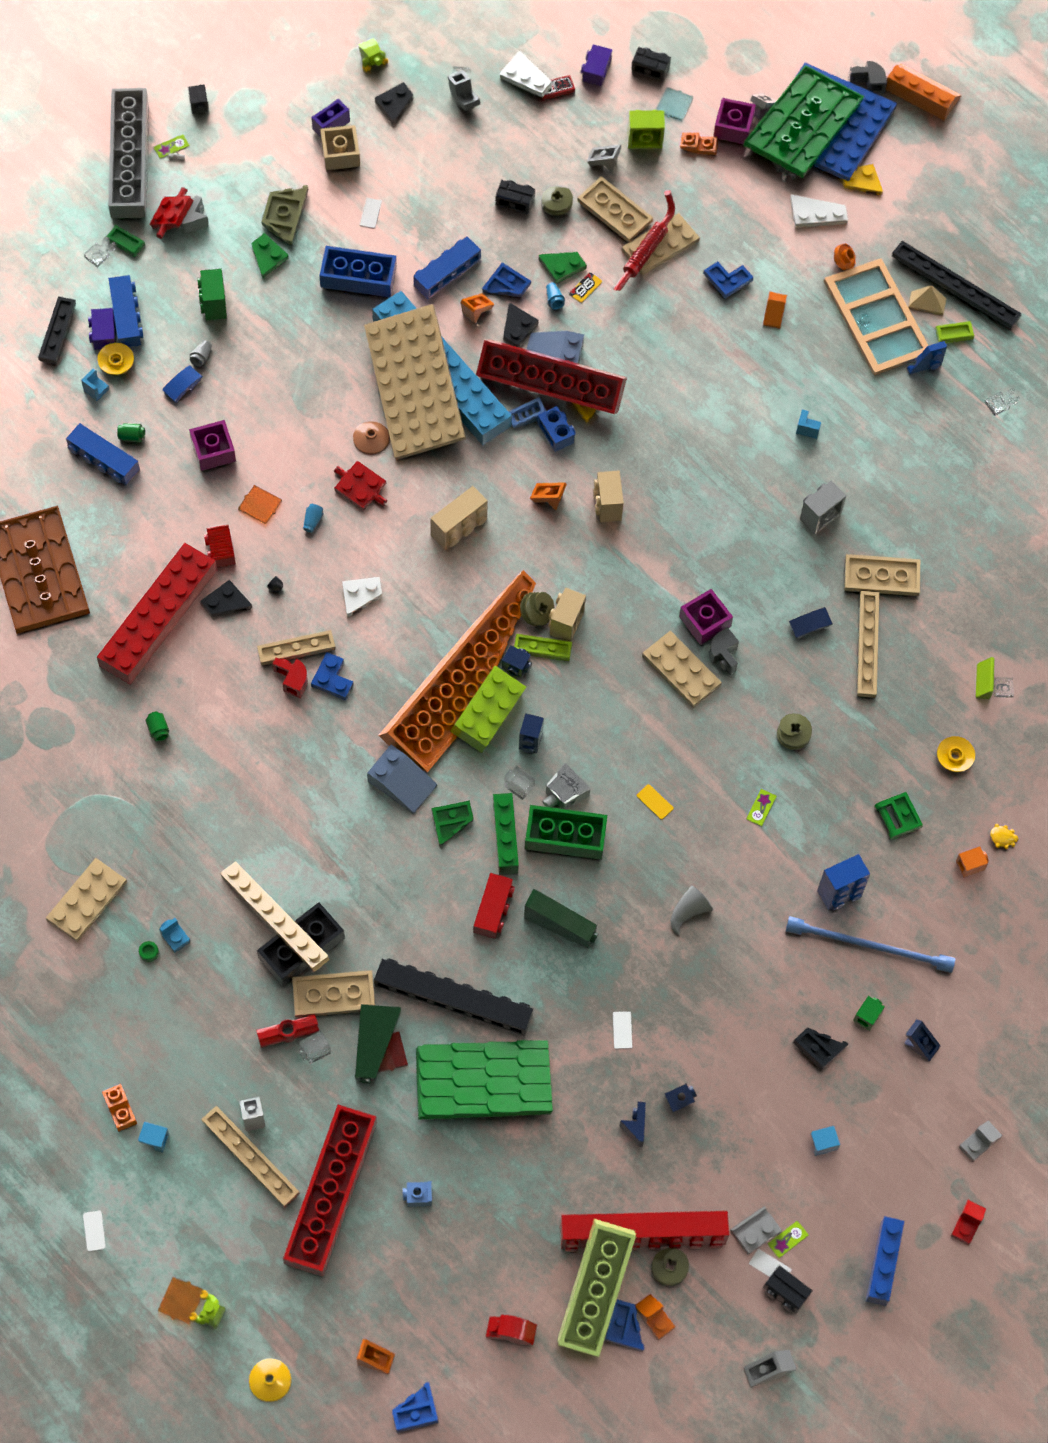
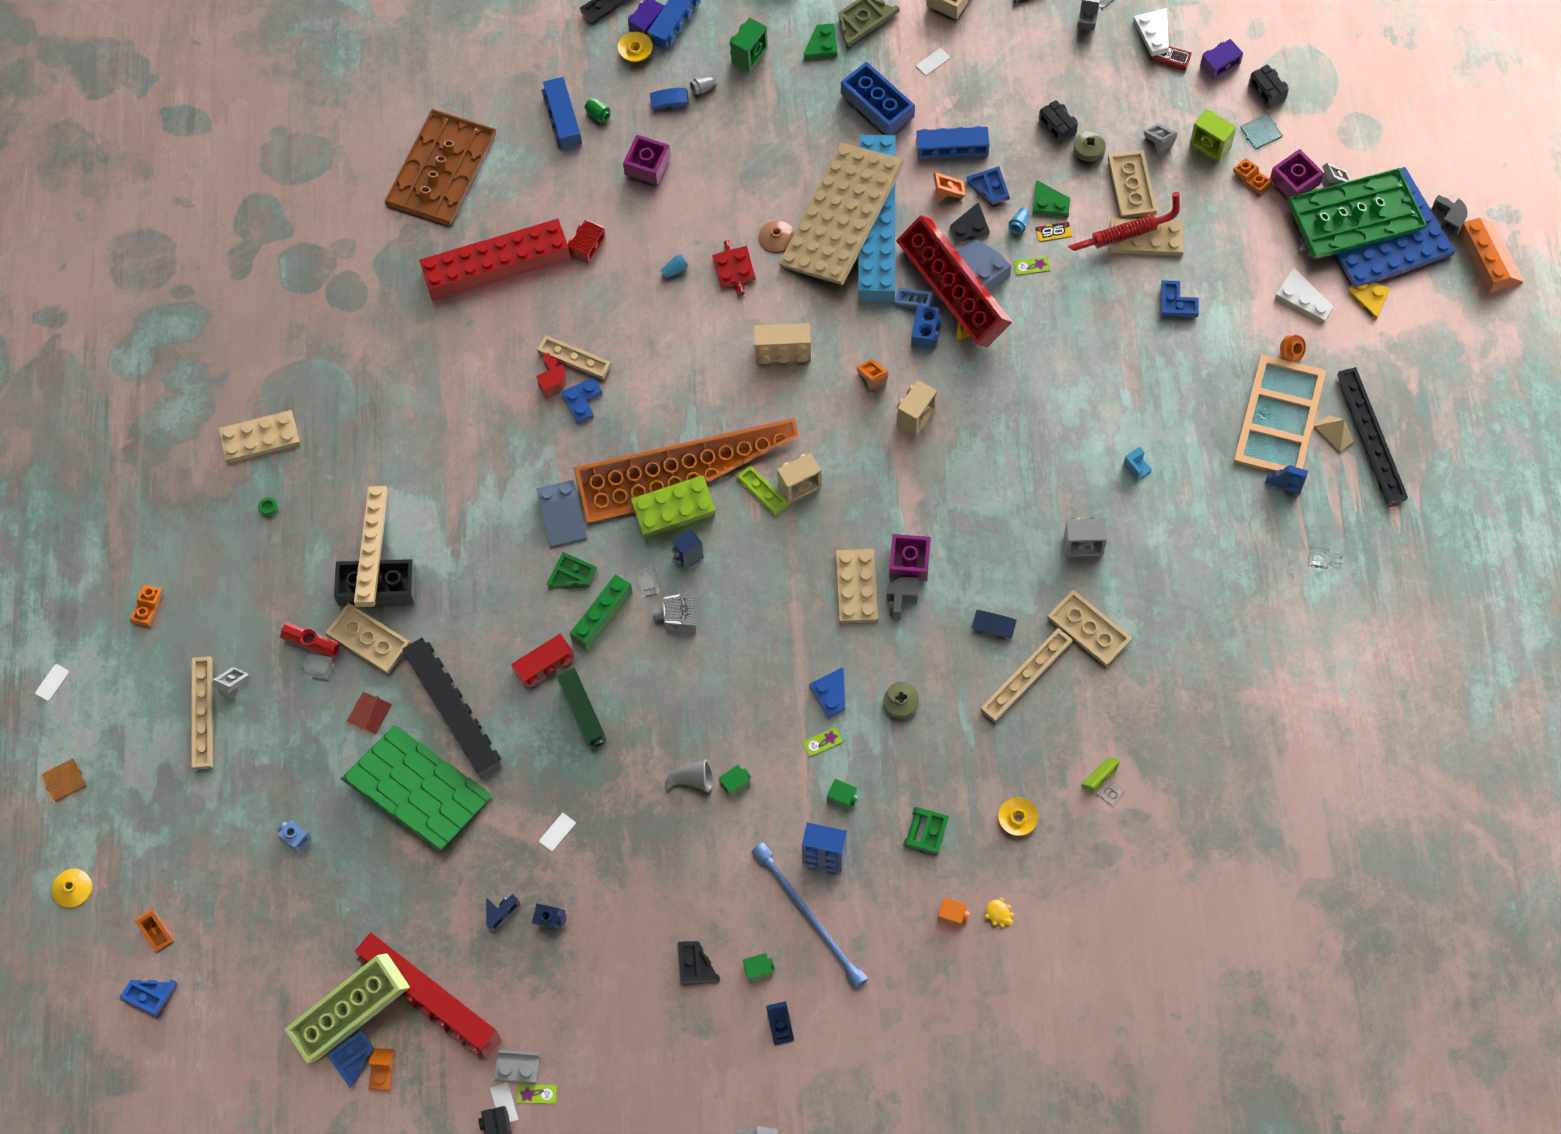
camera: 45 degrees right, 0 degrees up
dark azure panel [81,368,109,401] -> none
dark azure panel [138,1122,169,1153] -> none
green brick [145,711,169,741] -> none
dark azure bracket [159,918,191,953] -> none
lime piece [189,1290,226,1329] -> none
black wing [200,580,252,617] -> none
clear orange piece [238,485,282,524] -> none
black hinge [267,576,283,593] -> none
red brick [283,1104,377,1277] -> none
white wing [342,577,382,617] -> none
dark green slope [355,1004,401,1084] -> none
red brick [486,1314,537,1345] -> none
dark blue brick [502,645,532,678] -> none
olive piece [520,592,555,626] -> none
green brick [524,805,608,860] -> none
yellow sticker [636,784,674,819] -> none
olive piece [651,1248,689,1286] -> none
orange slope [763,292,787,329] -> none
dark azure panel [811,1126,840,1156] -> none
lime tile [935,321,975,343] -> none
none -> green brick [719,765,751,799]
none -> blue wing [809,668,845,719]
none -> green brick [827,779,859,811]
none -> lime sticker [1014,256,1051,275]

